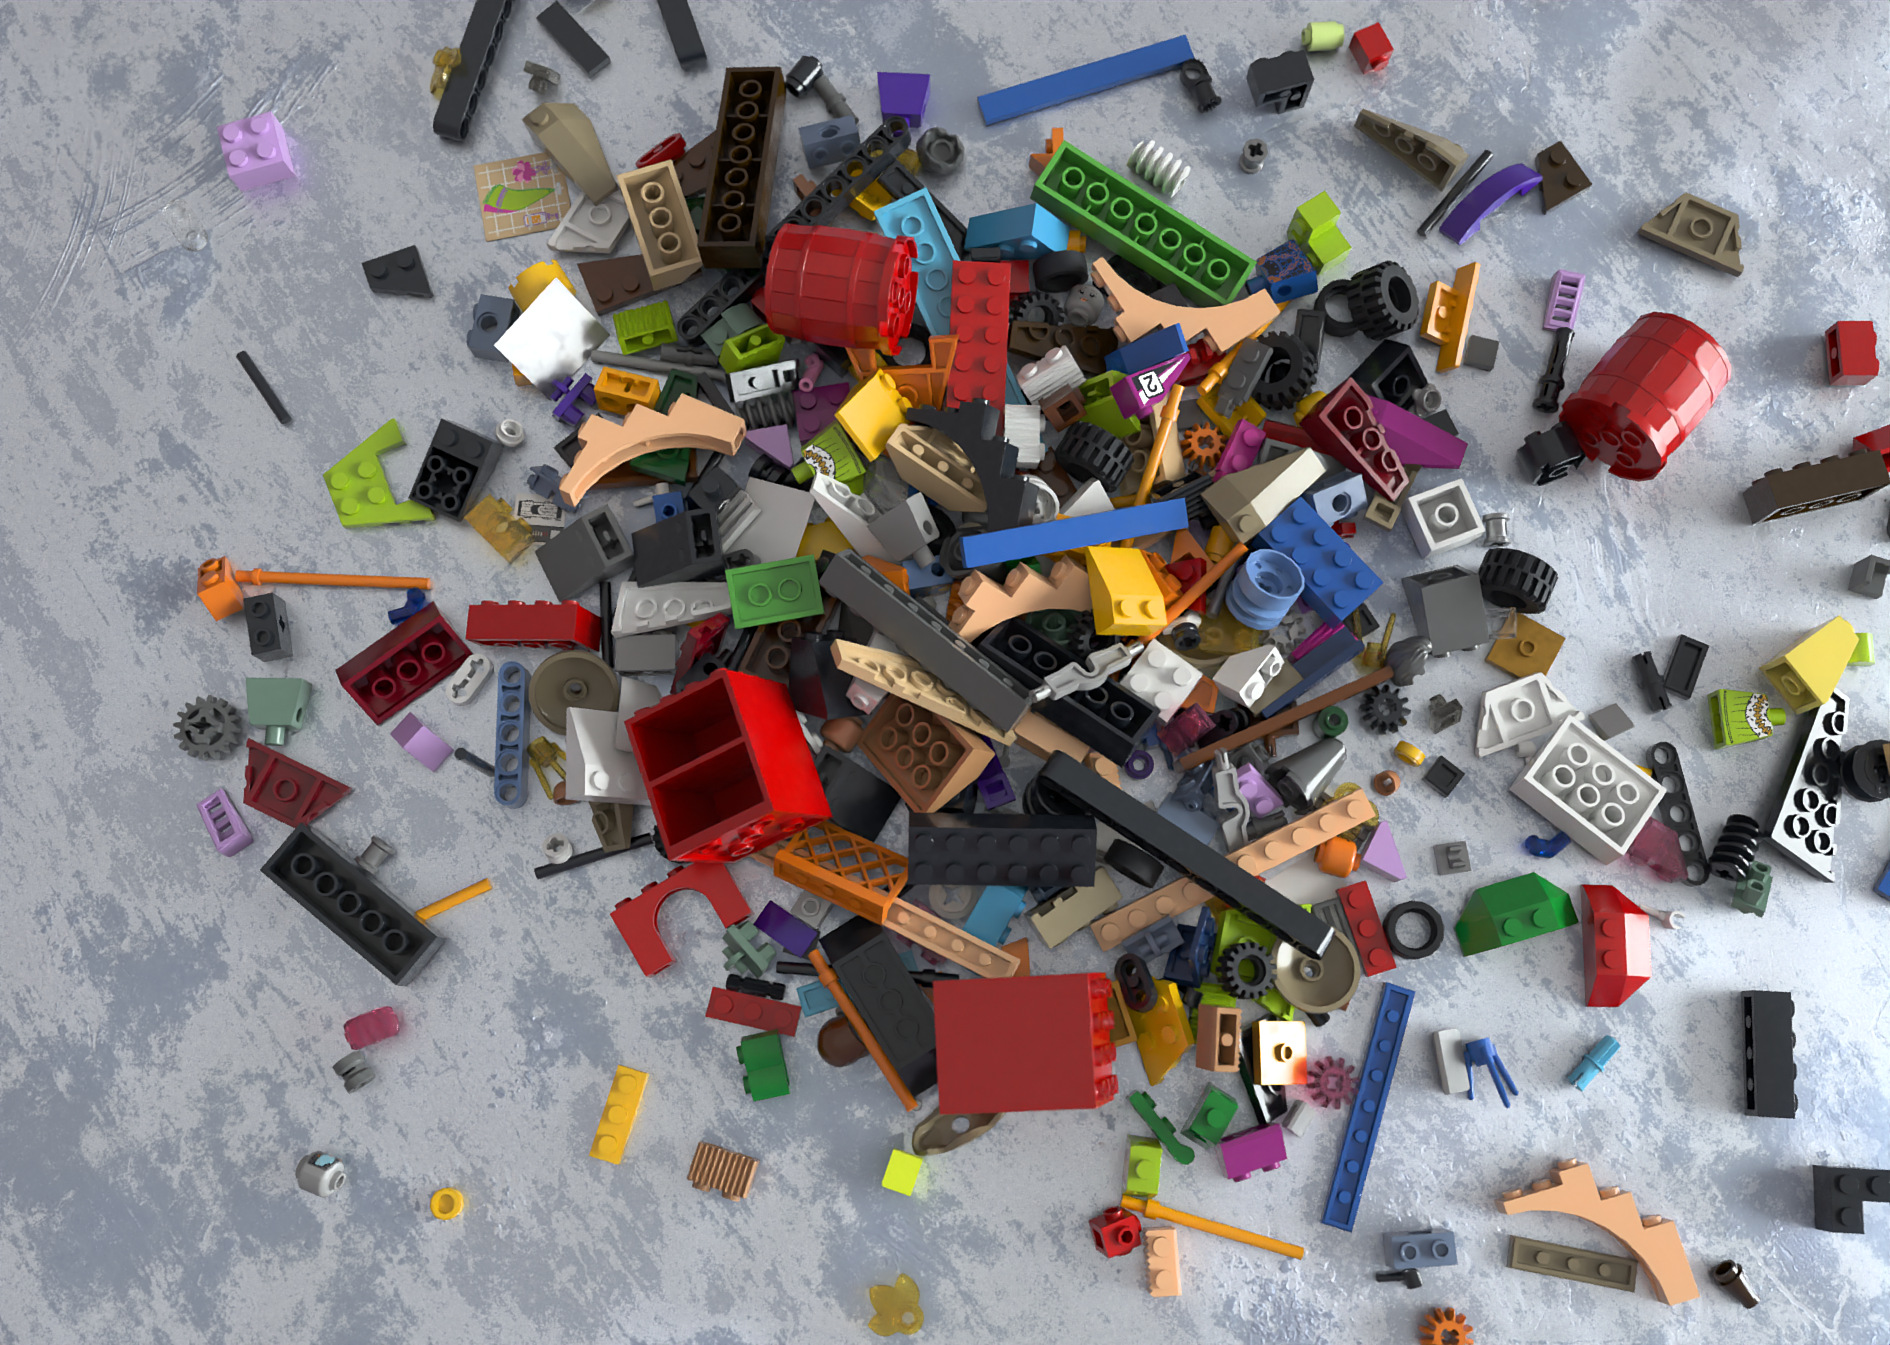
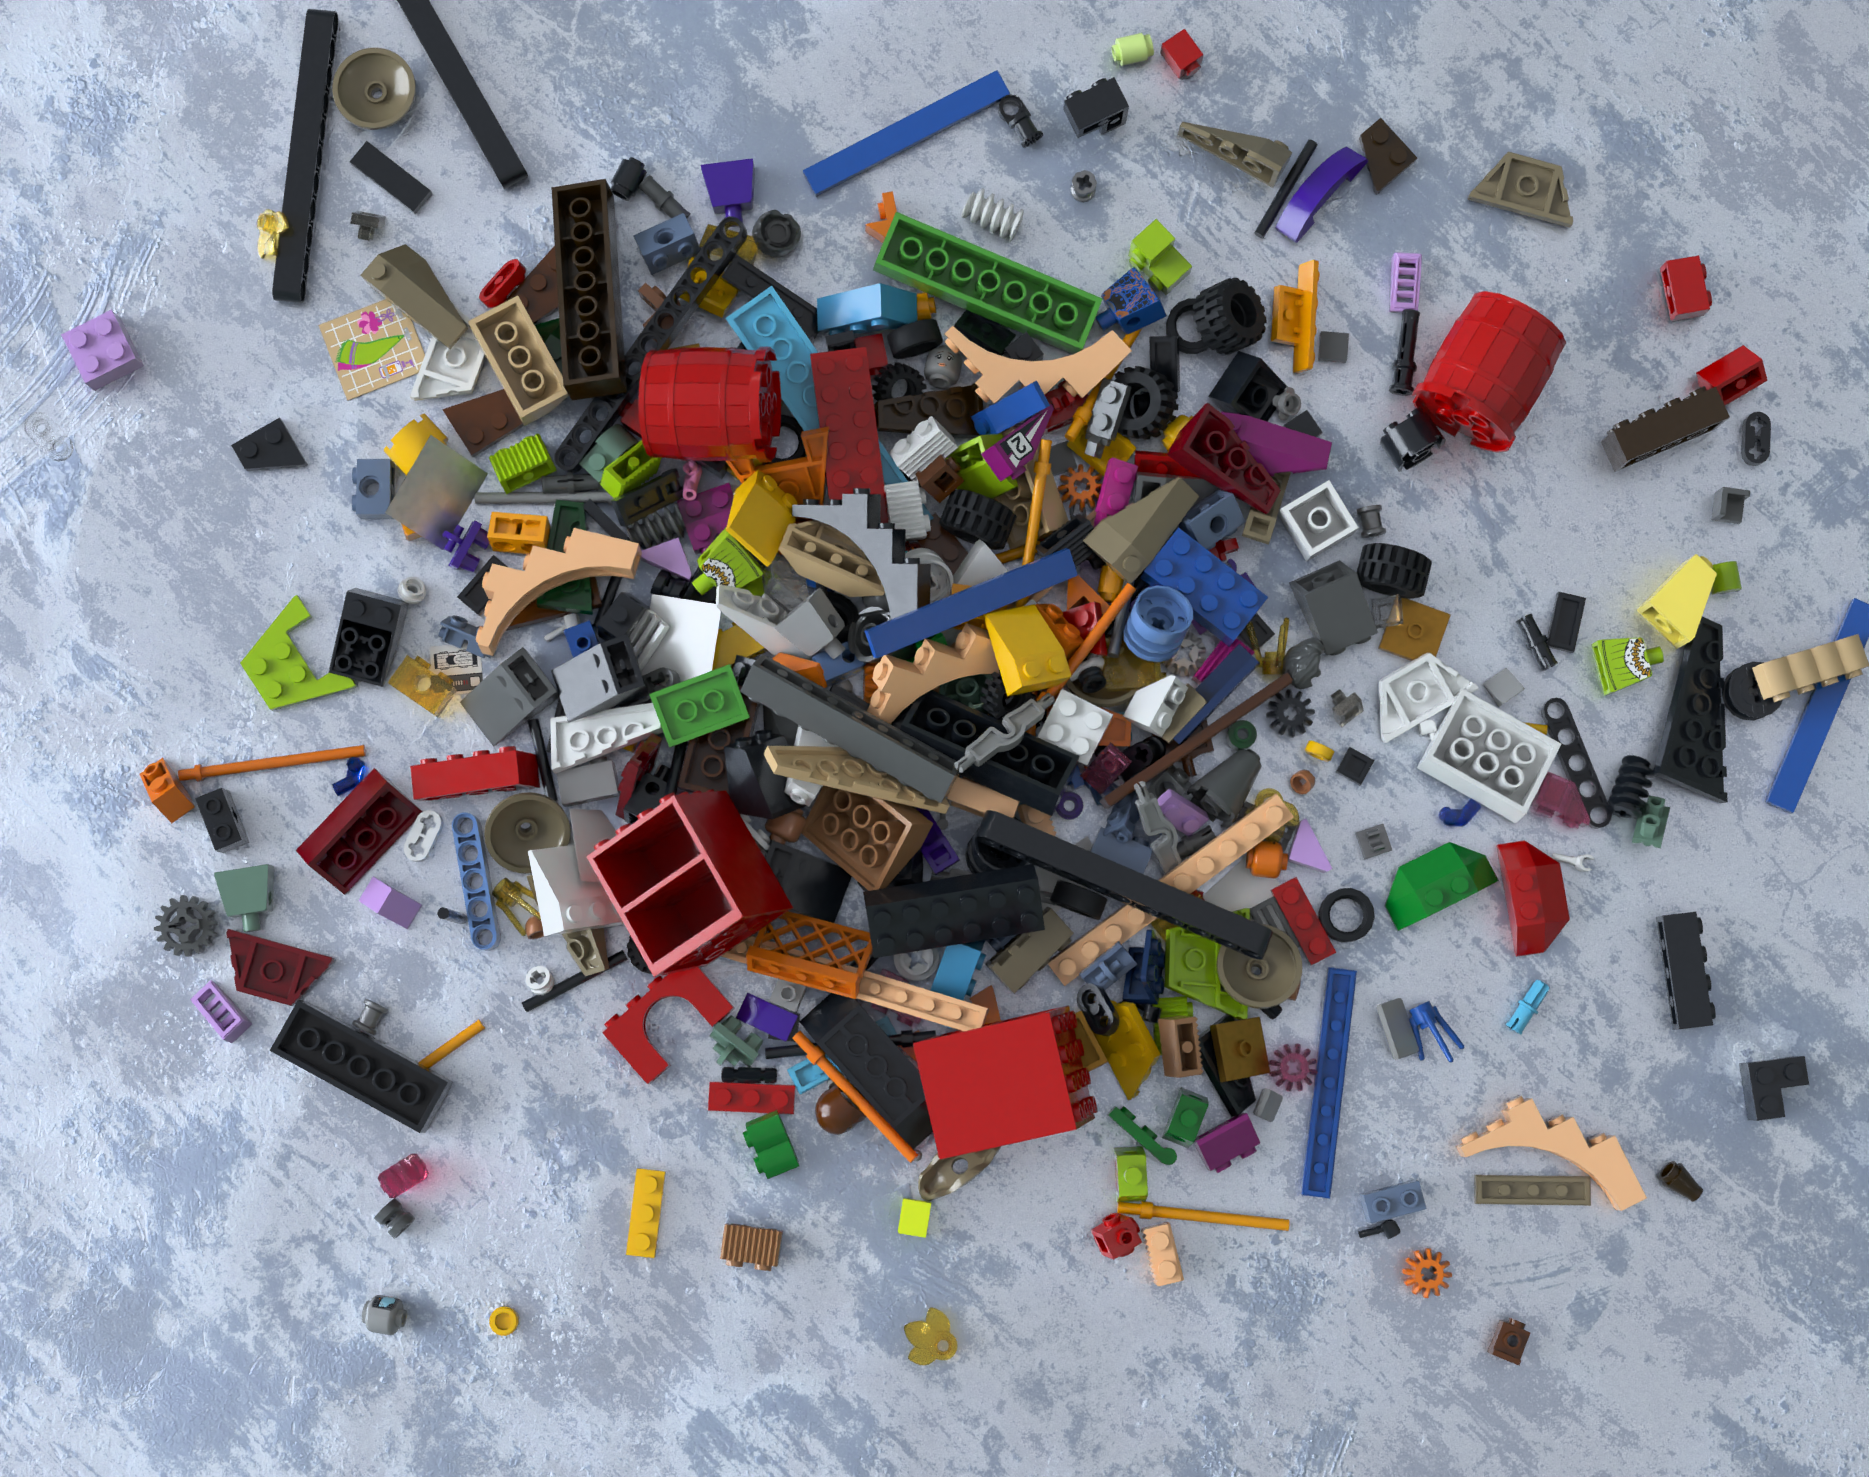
camera: 10 degrees left, 5 degrees up
black bar [236,351,291,424] -> none
black tyre [1215,942,1277,999] -> none

